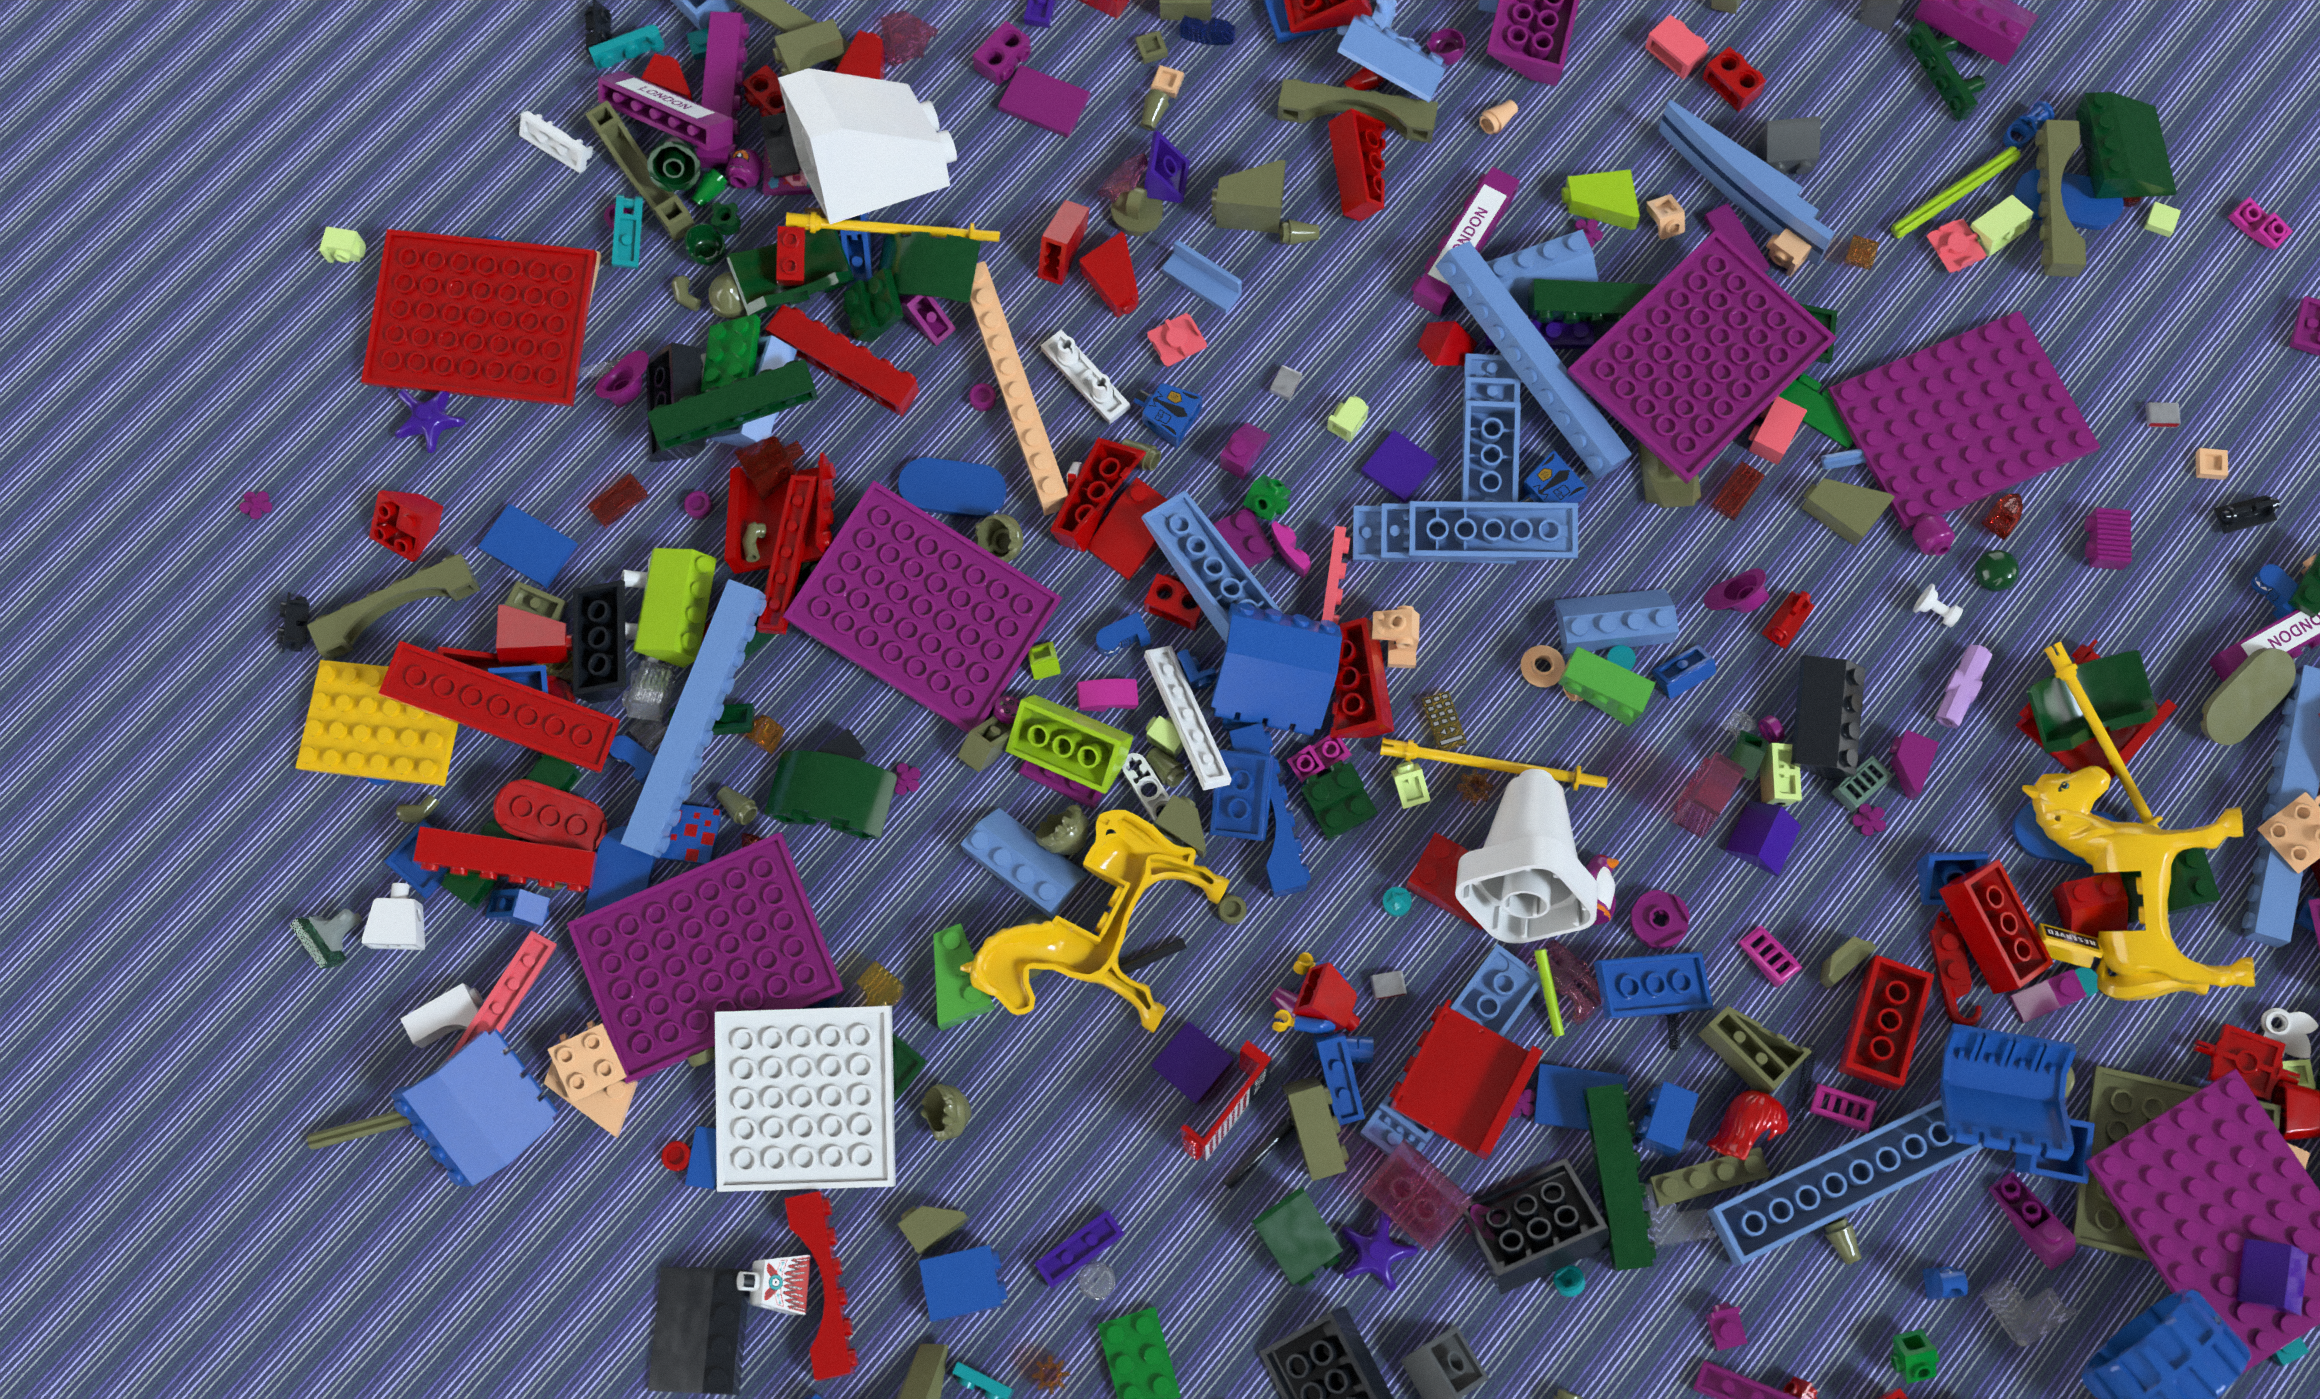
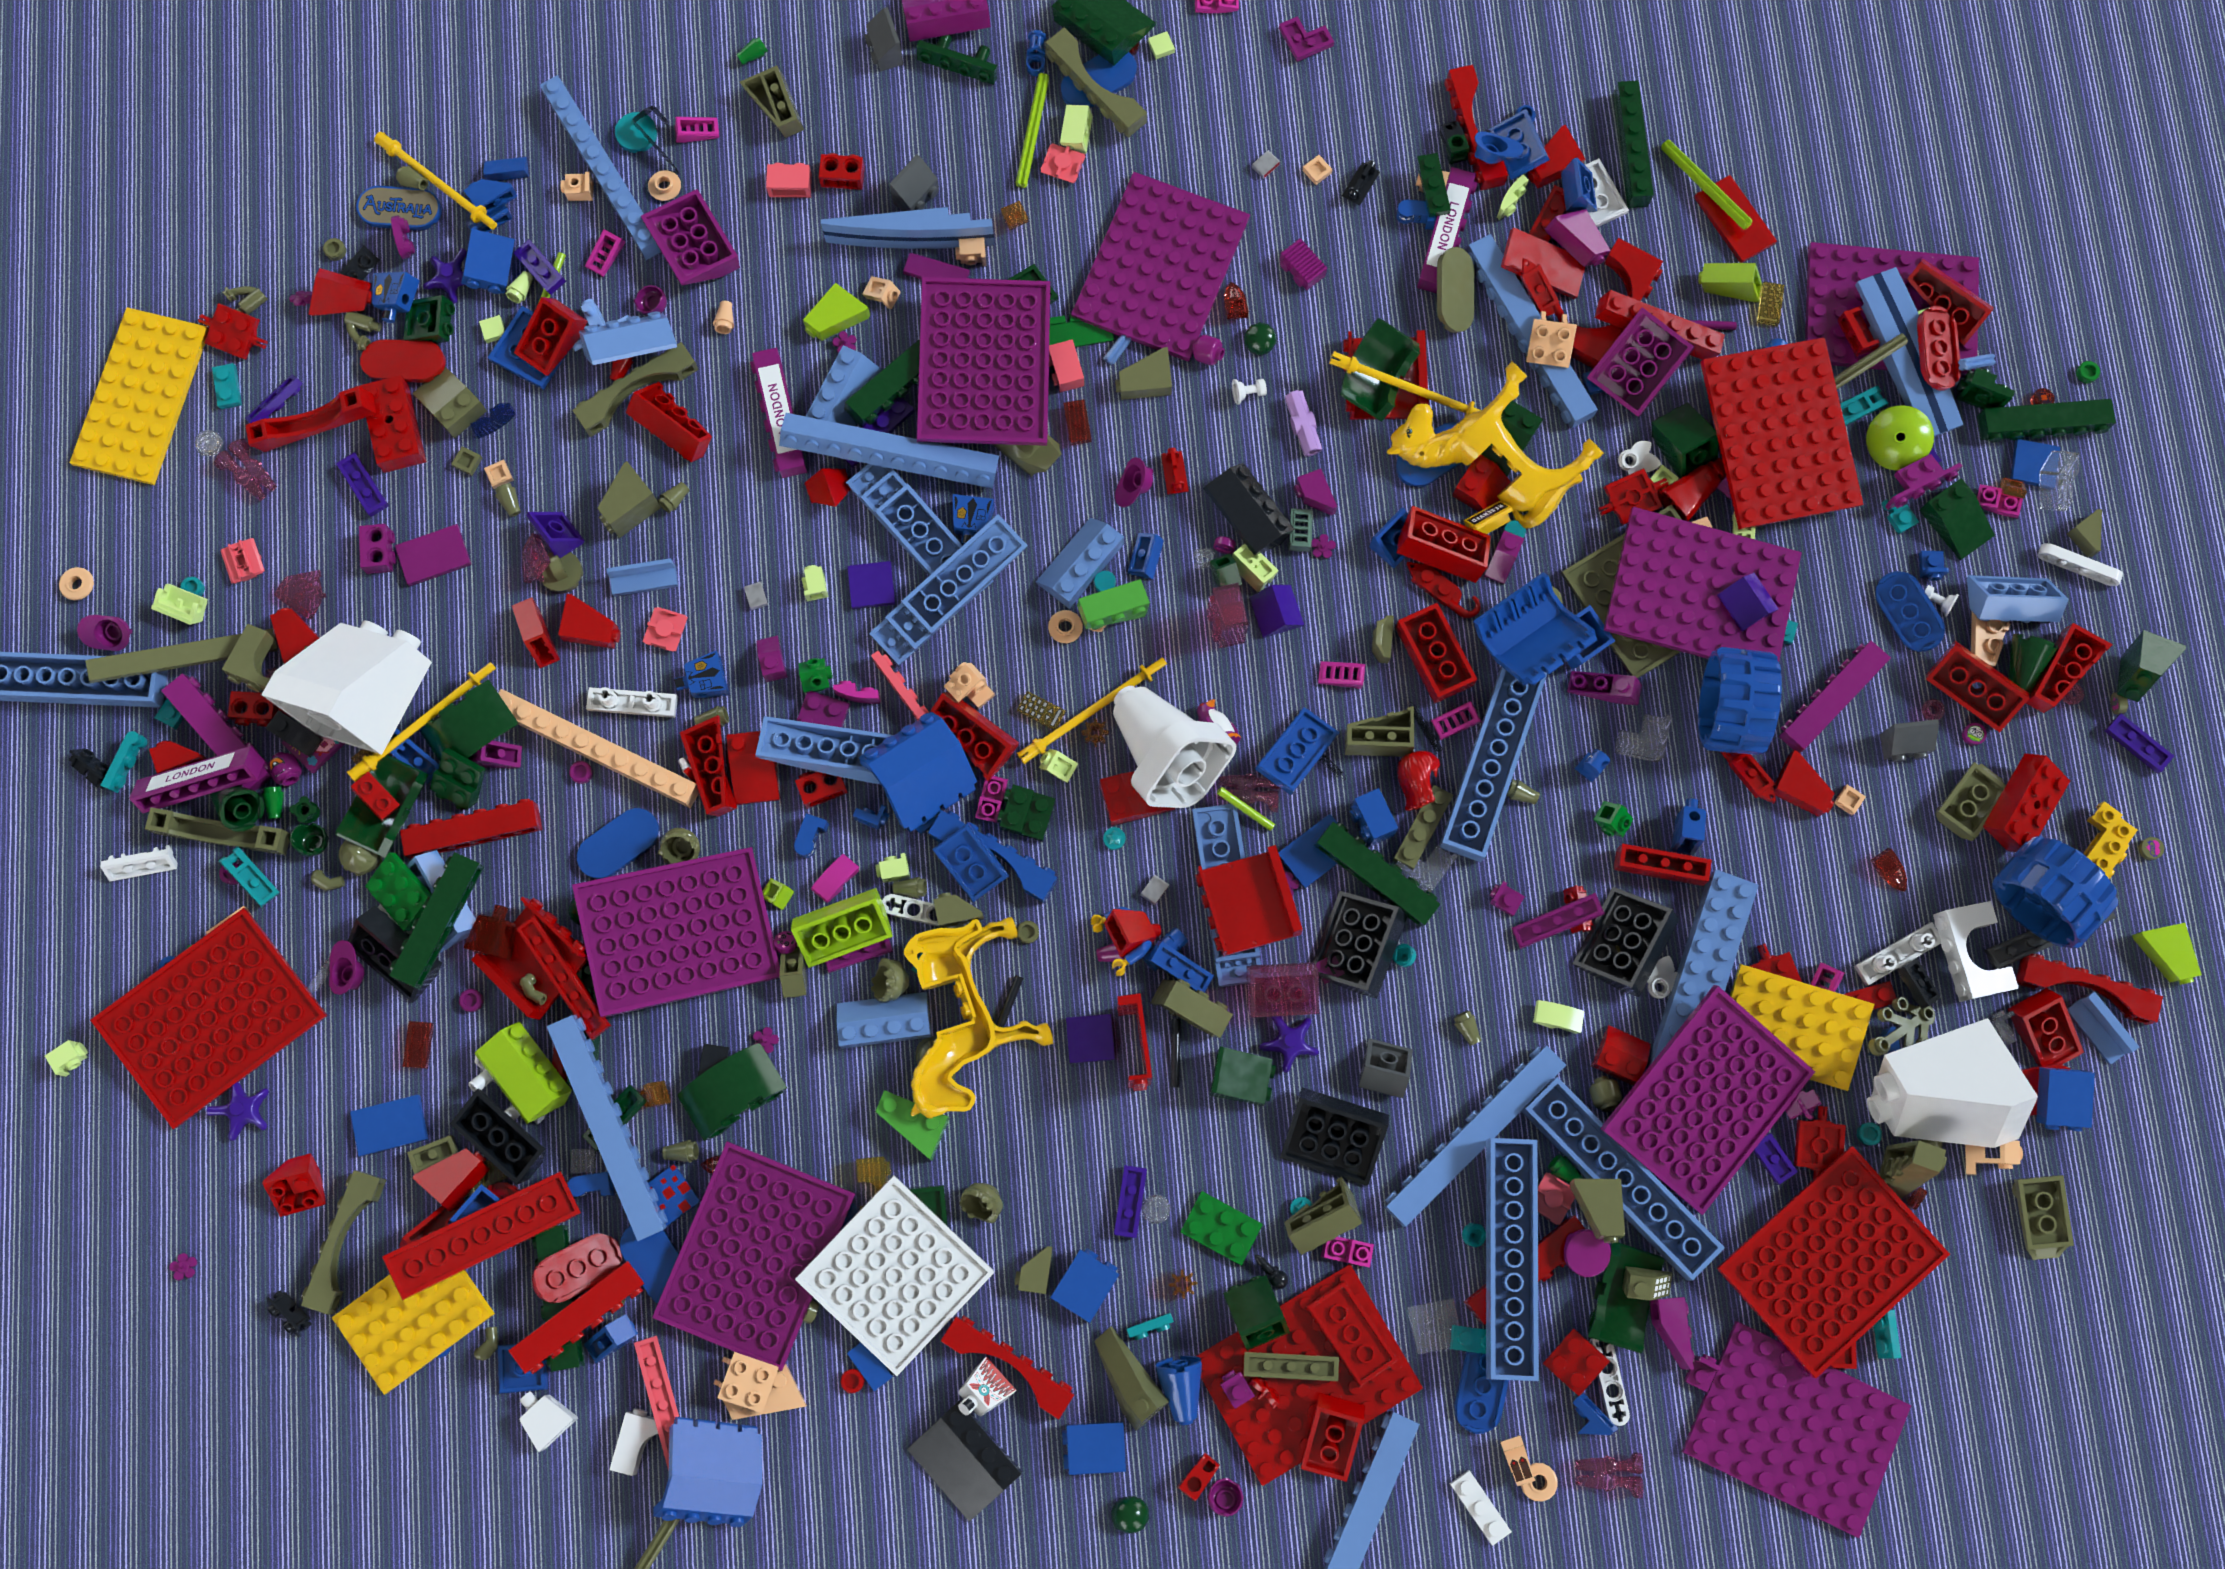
camera: 50 degrees left, 5 degrees up
piece [290,908,362,969] -> none
clear brick [622,660,676,722] -> none
white tile [1144,646,1231,791] -> none
magenta plate [1630,890,1690,949] -> none

